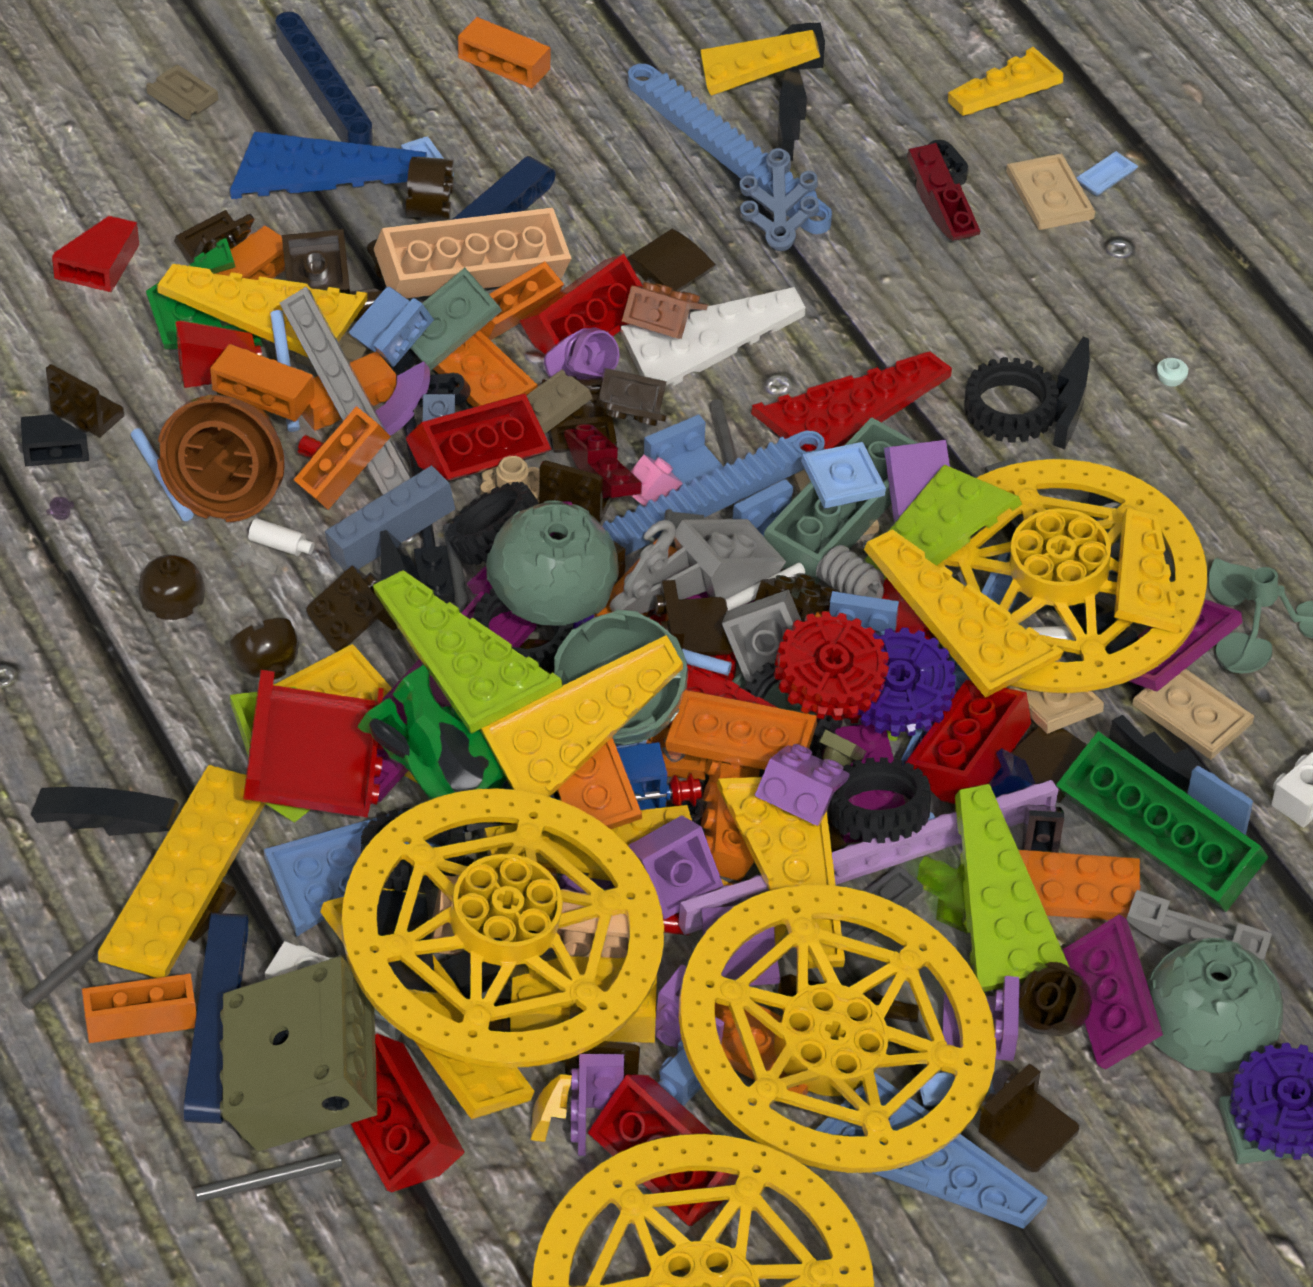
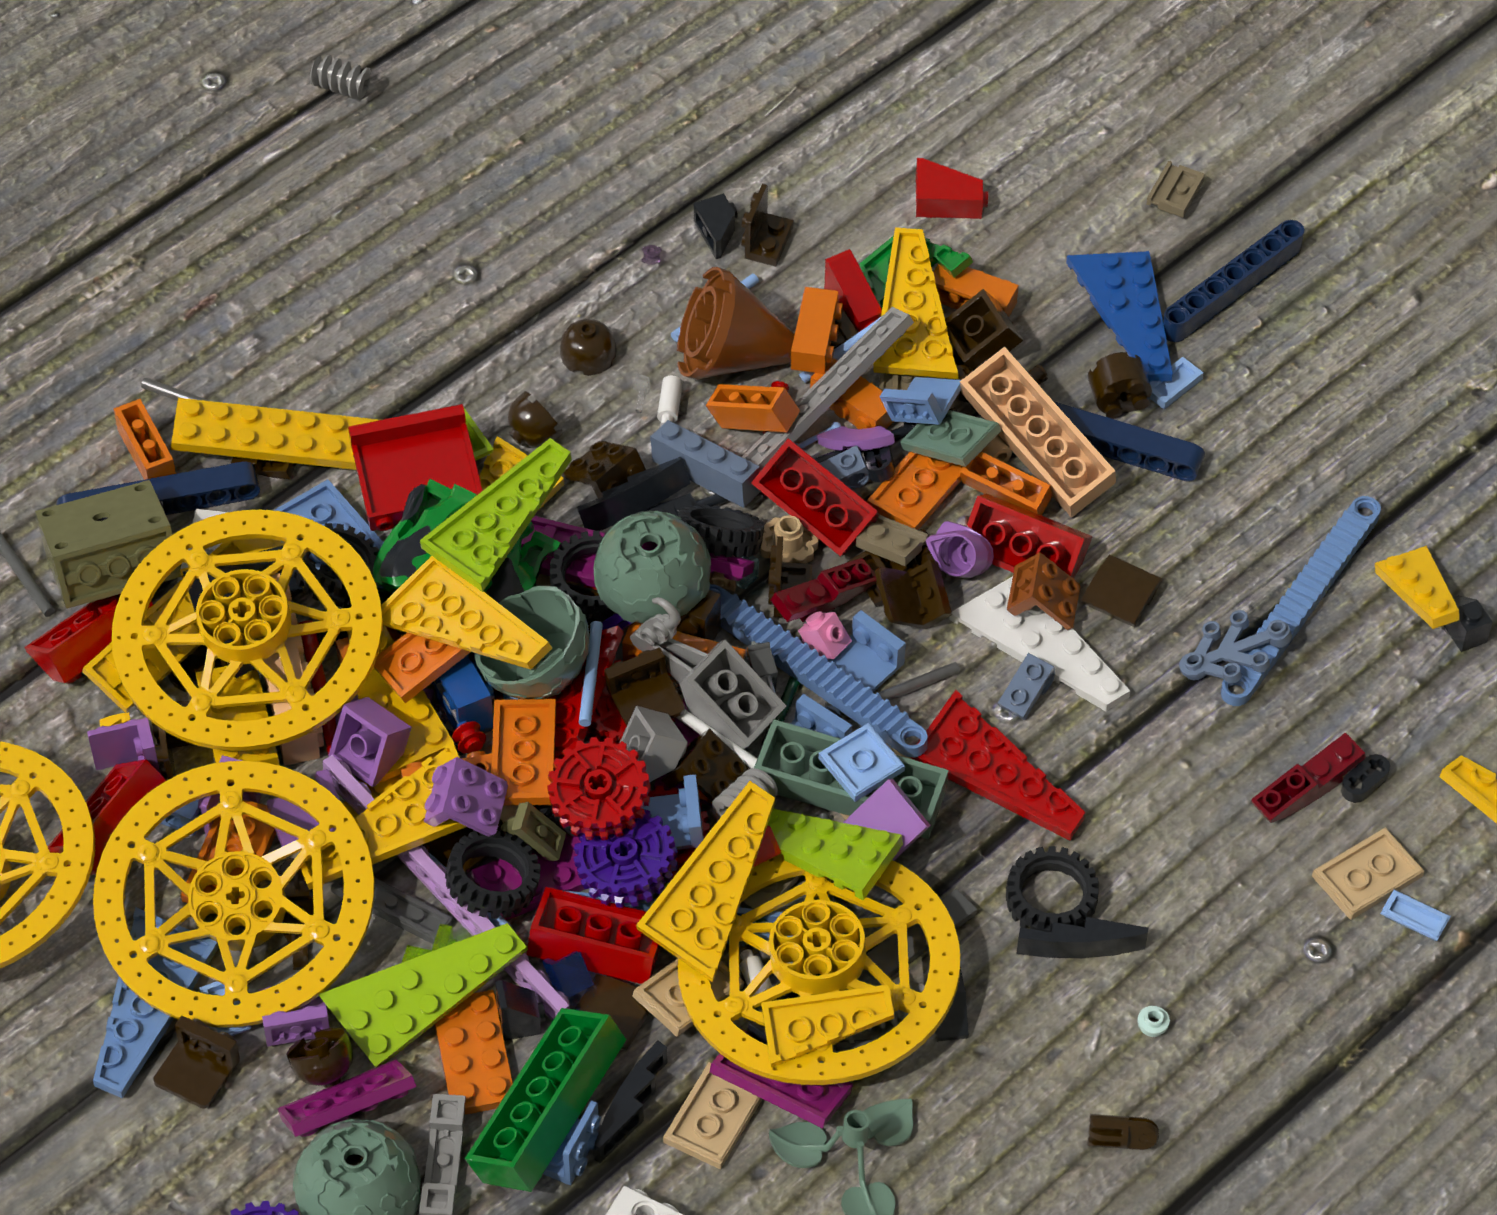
camera: 75 degrees right, 5 degrees up
black slope [31,786,179,836] -> none
dark brown bracket [174,210,255,264] -> none
orange brick [458,17,551,89] -> none
black slope [778,65,807,161] -> none
none -> sand blue plate [998,653,1055,720]
none -> dark brown arm [1087,1114,1159,1150]

